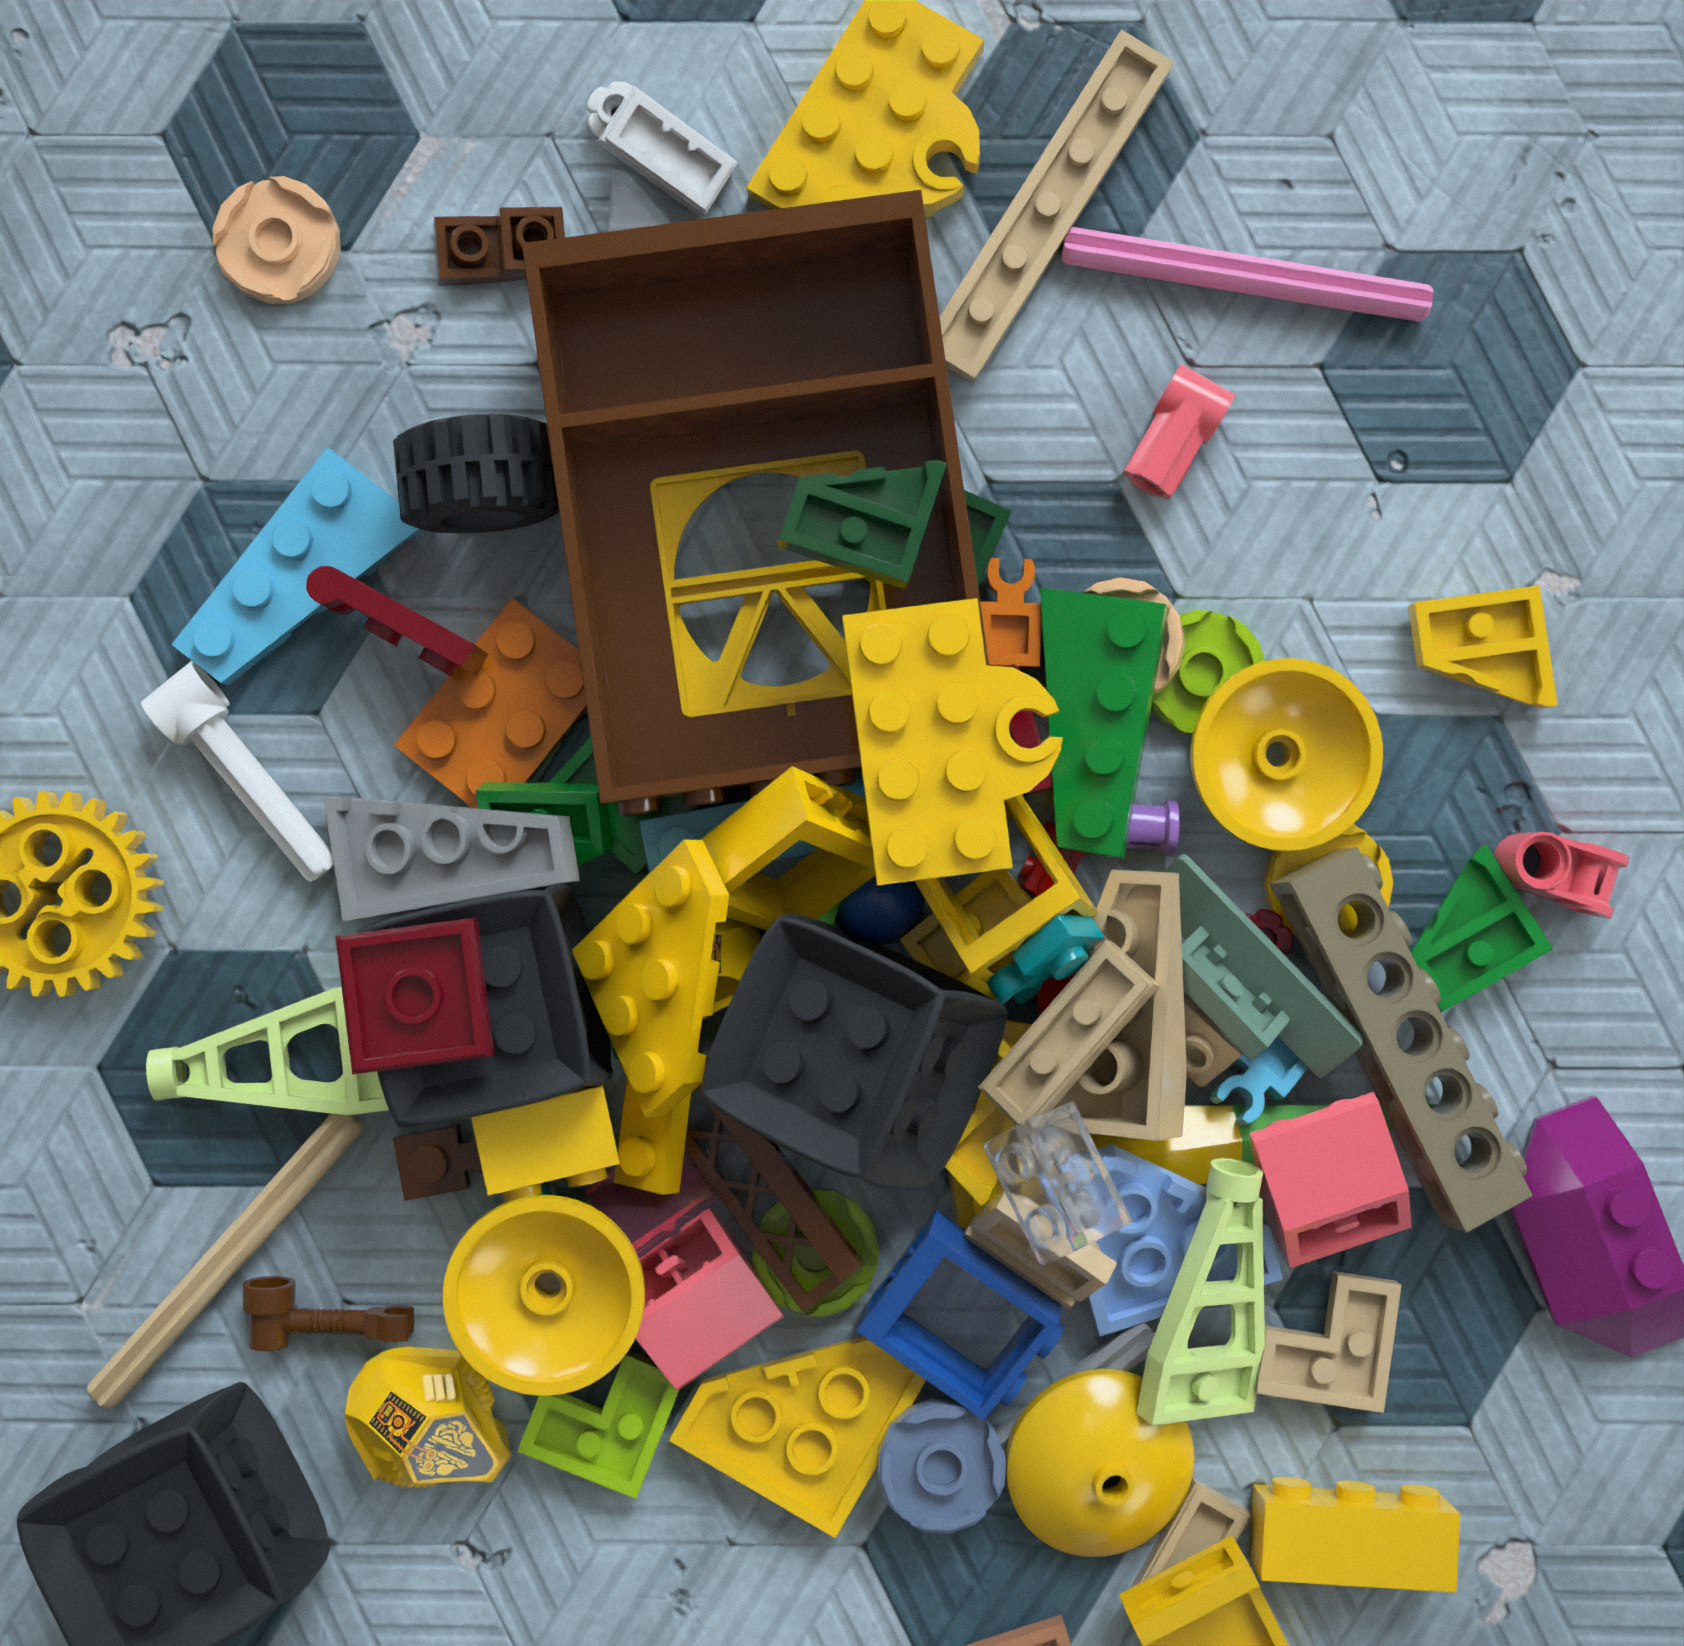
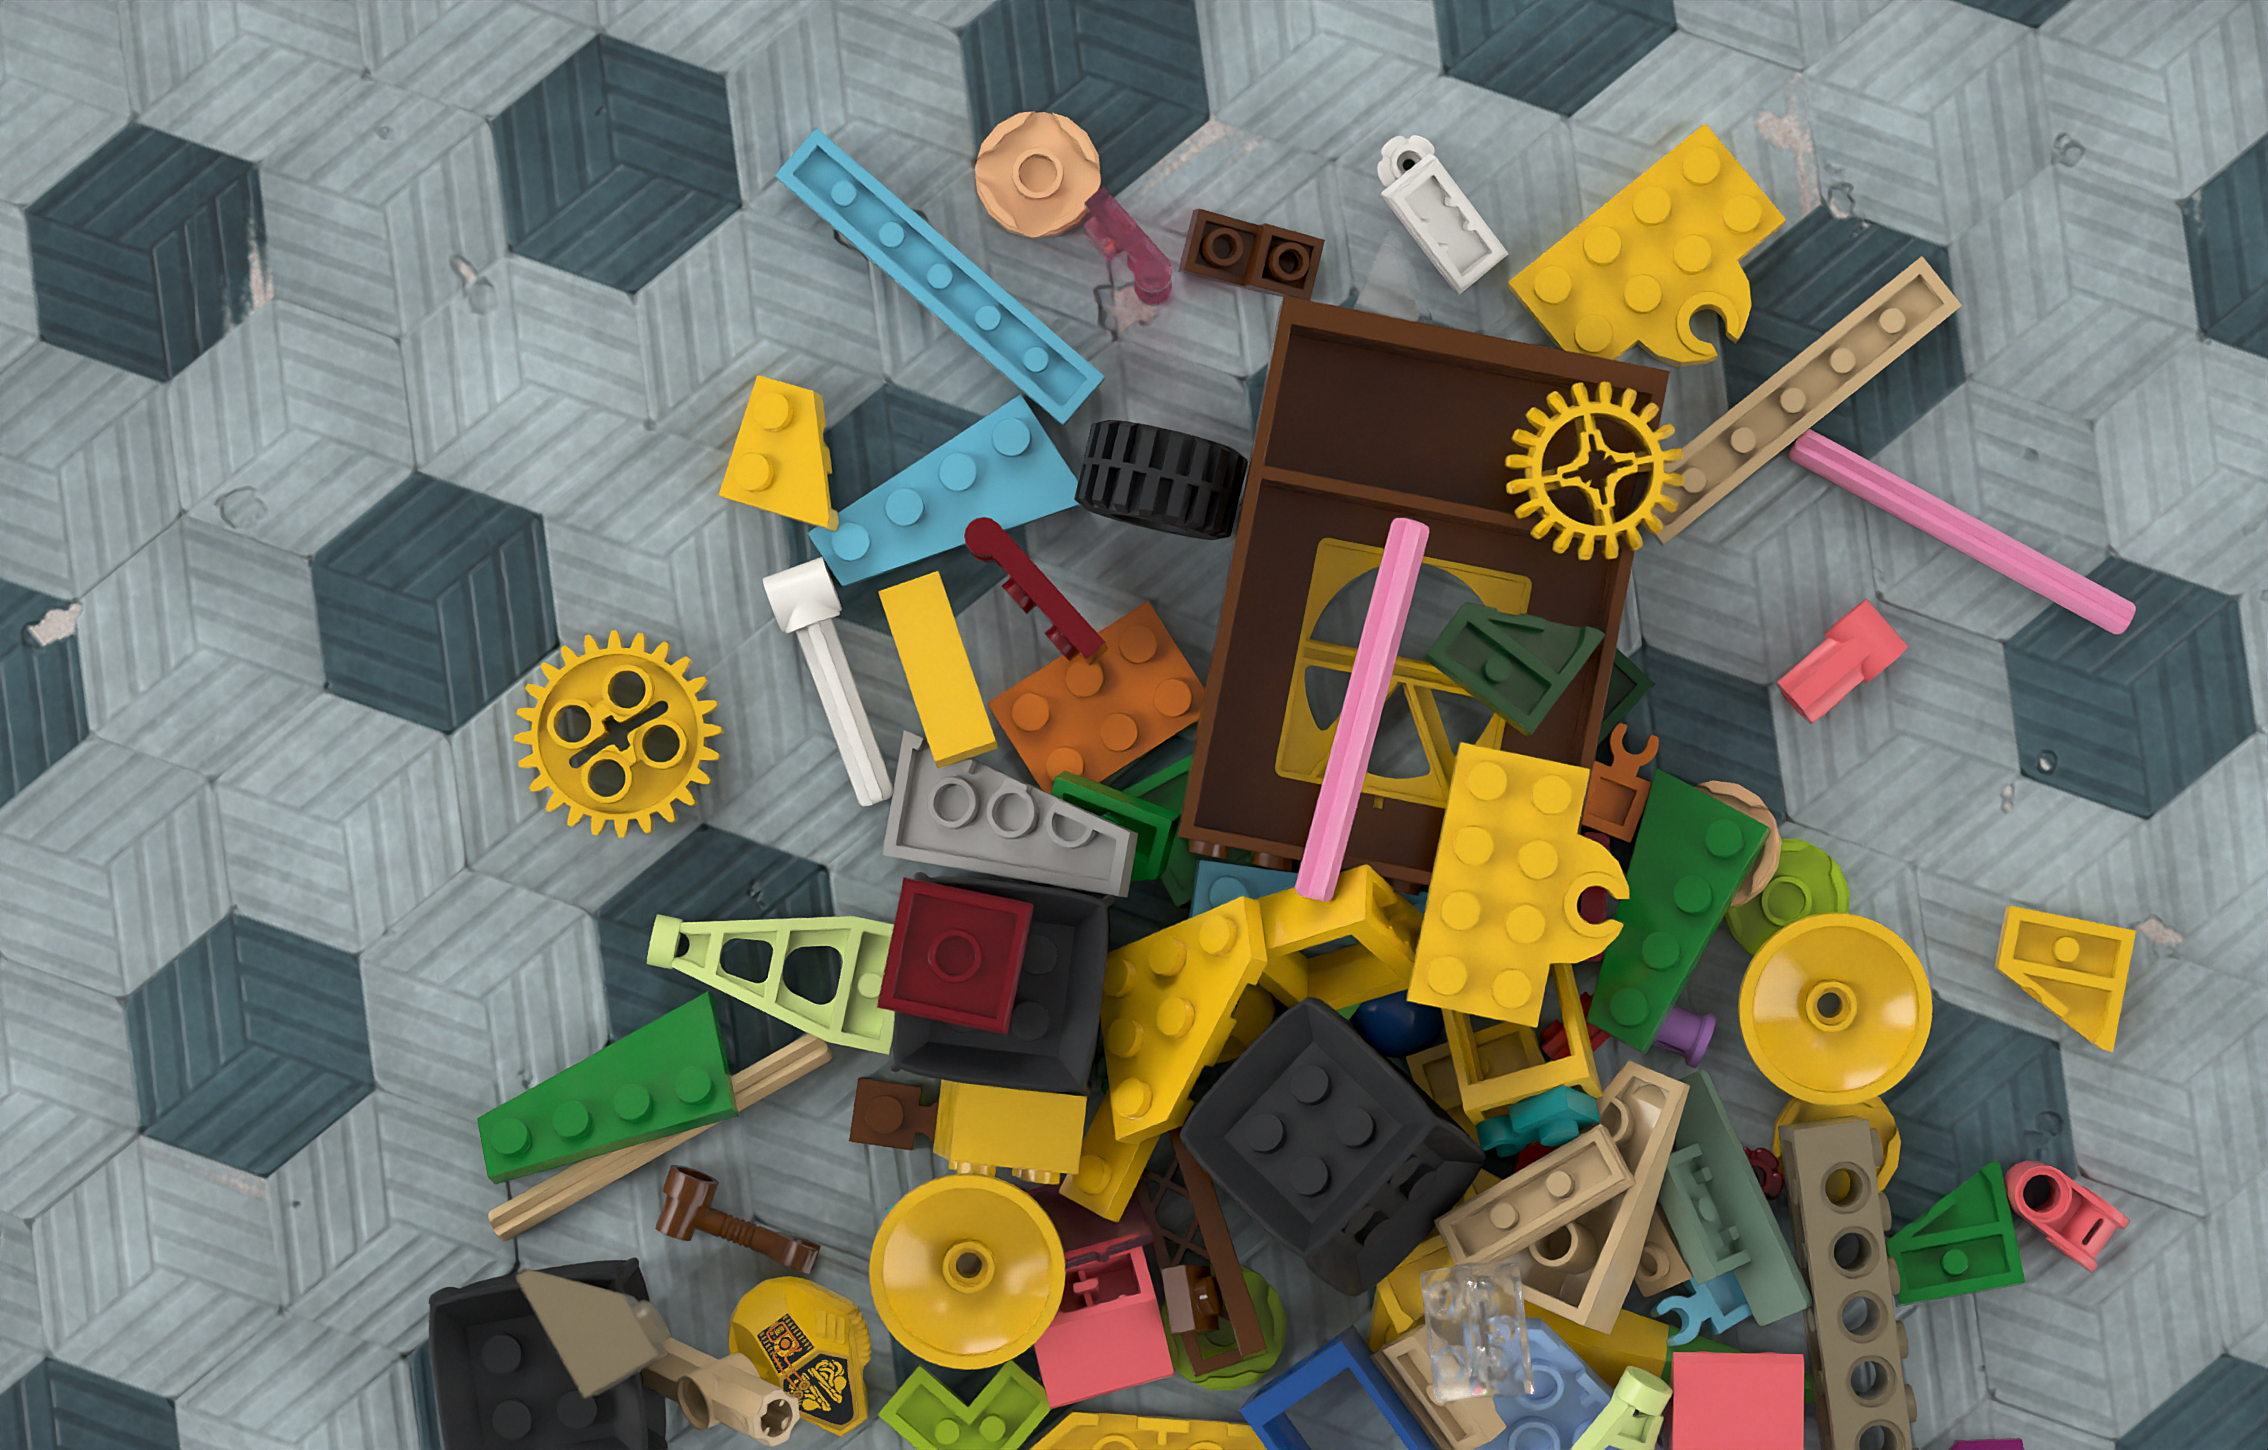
camera: 25 degrees right, 0 degrees up
none -> green wing [477,991,739,1185]
none -> dark tan slope [515,1269,672,1398]
none -> tan piece [641,1337,800,1447]
none -> yellow wing [718,375,839,532]
none -> medium azure plate [775,127,1105,427]
none -> yellow tile [878,571,998,769]
none -> clear pink plate [1083,186,1172,306]
none -> reddish brown plate [1161,1265,1222,1335]
none -> bright pink axle [1295,518,1429,901]
none -> yellow gear [1505,382,1684,560]

